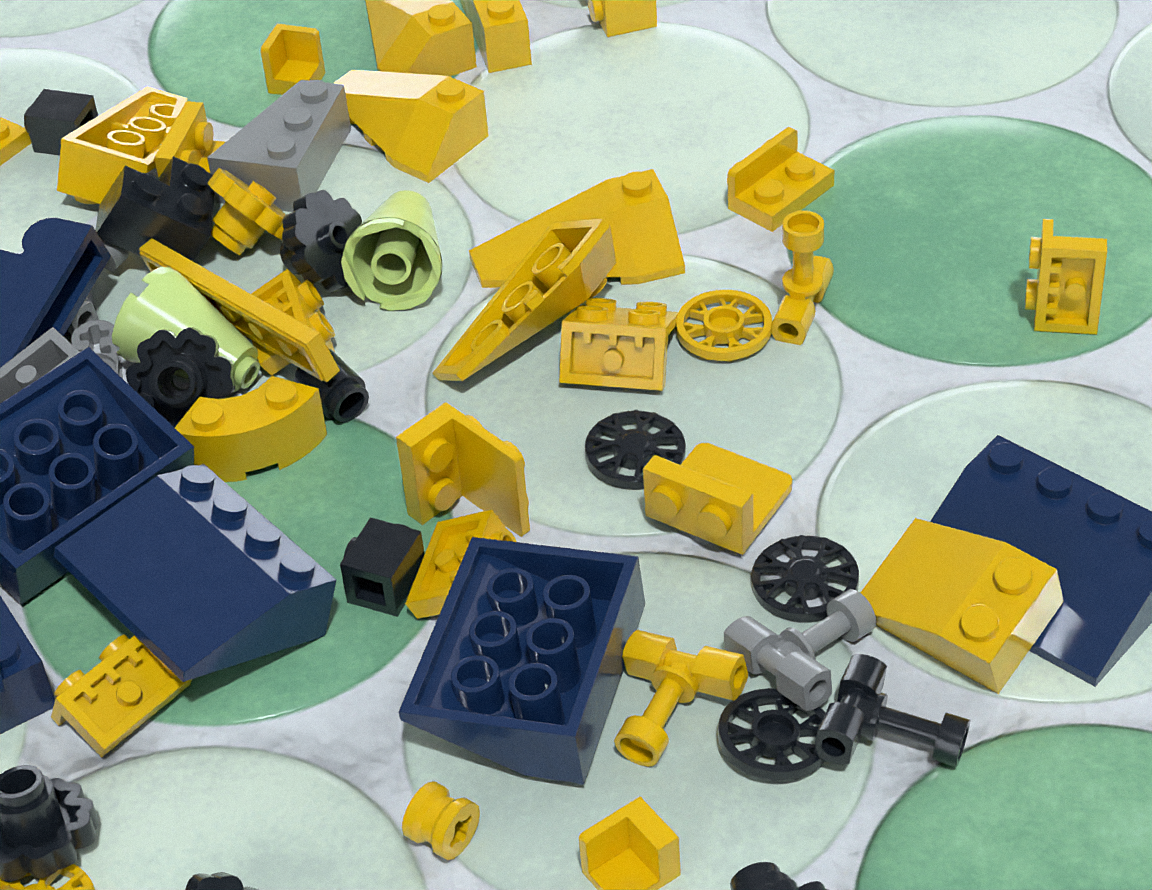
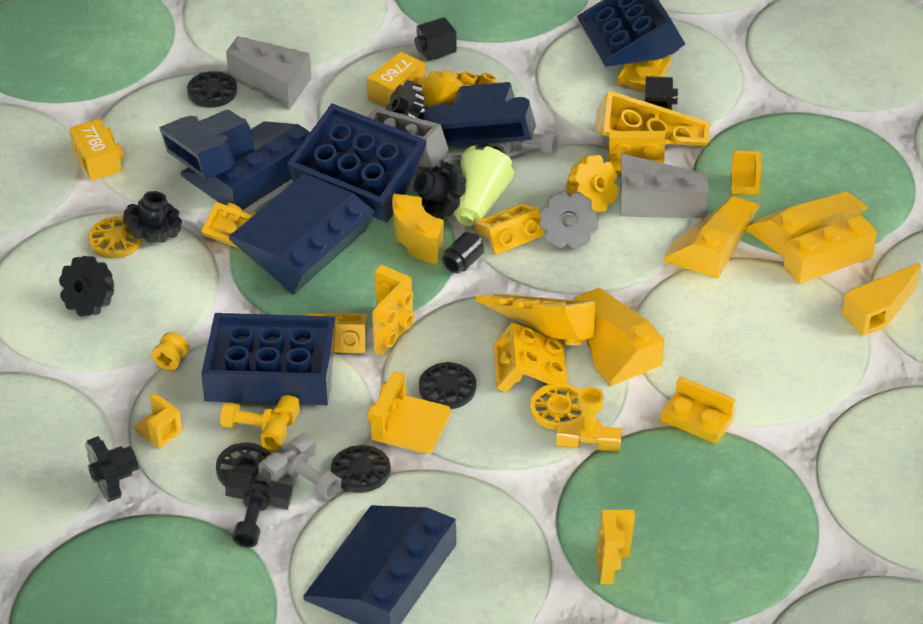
camera: 75 degrees right, 0 degrees up
black brick [95,156,215,261] -> none
yellow tile [139,238,340,382] -> none
black brick [340,517,425,617] -> none
yellowish green cone [341,190,442,311] -> none
yellow slope [860,518,1064,694] -> none

